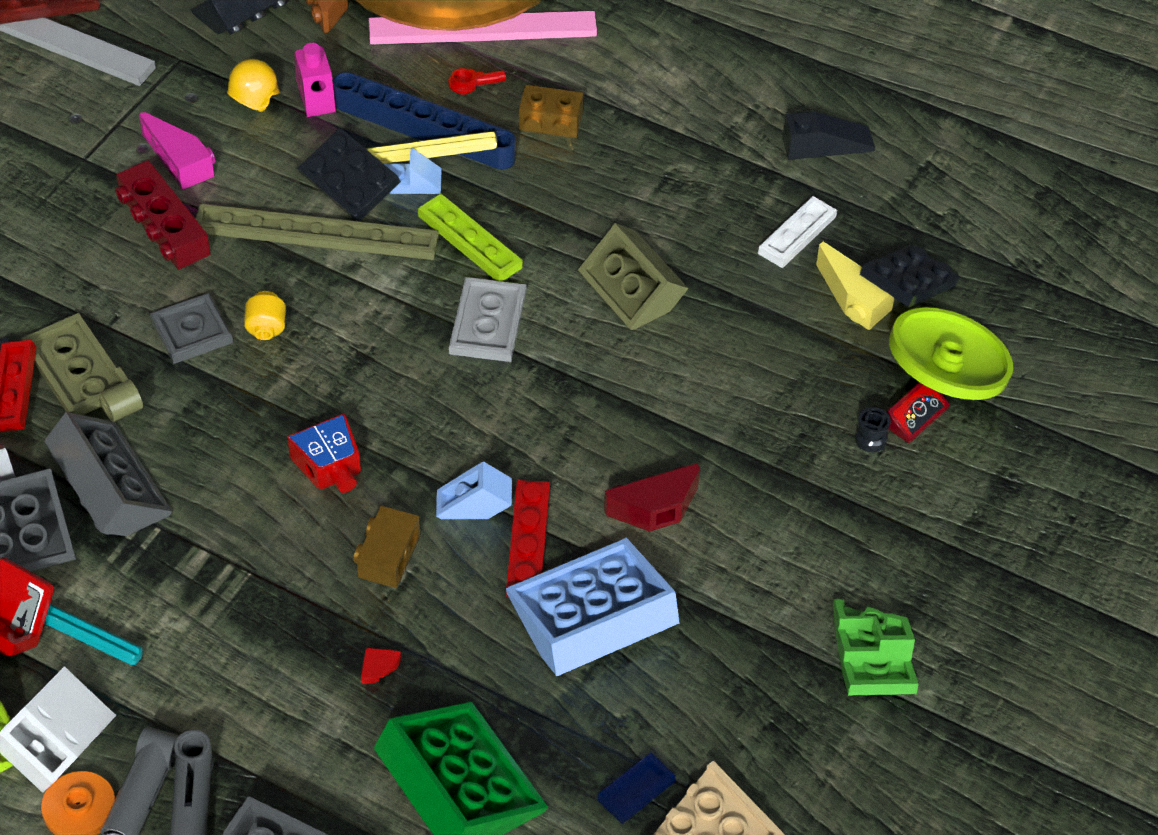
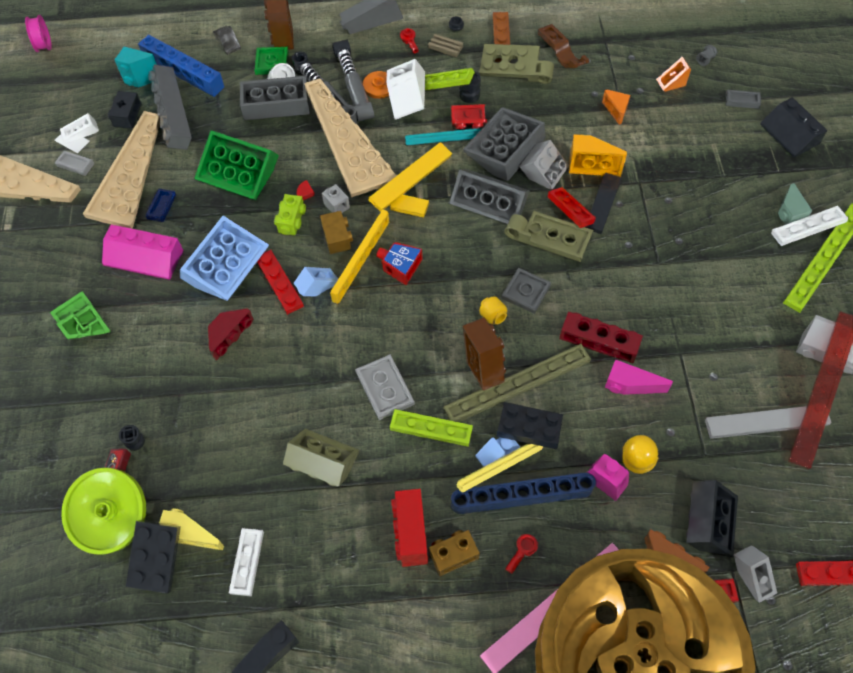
camera: 150 degrees right, 10 degrees up
none -> dark pink slope [102,224,183,280]
none -> lime brick [274,194,306,235]
none -> tan wing [304,79,397,197]
none -> light grey brick [322,184,350,213]
none -> yellow tile [330,209,389,304]
none -> yellow tile [369,142,452,212]
none -> yellow tile [390,195,429,218]
none -> red brick [391,489,428,567]
none -> reddish brown brick [463,317,506,391]

